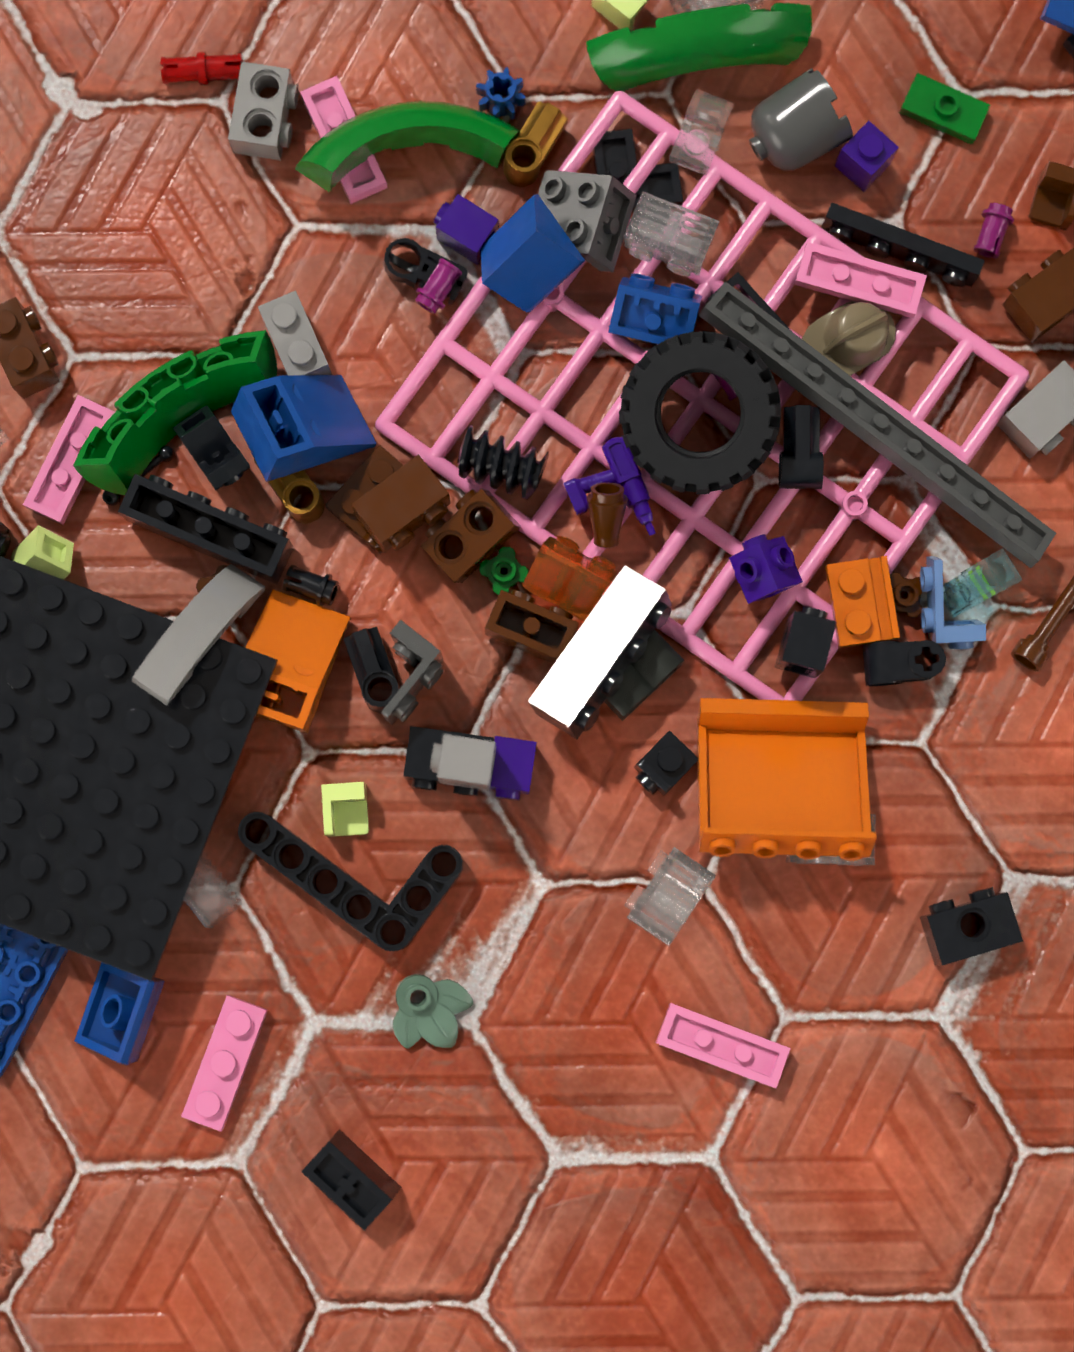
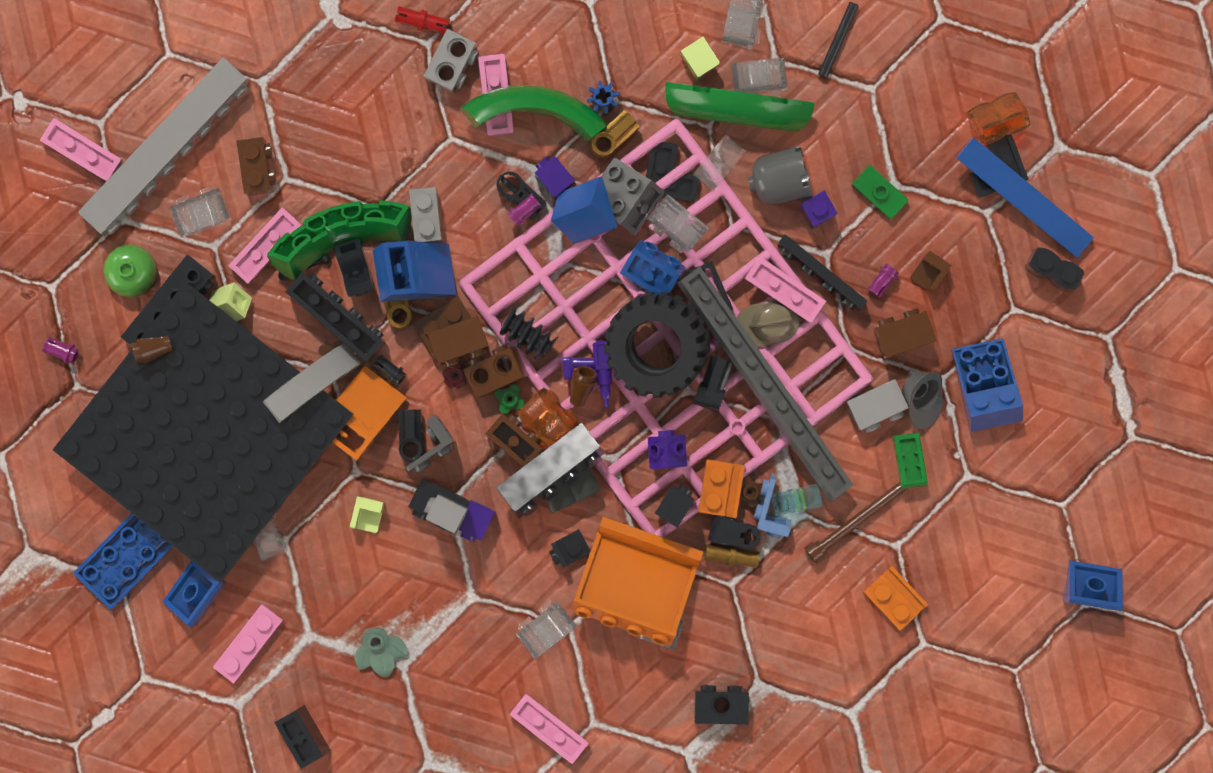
camera: 20 degrees right, 5 degrees up
black beam [238,812,464,951] -> none
none -> dark red plate [442,364,467,388]
none -> pearl gold pin [704,544,760,568]

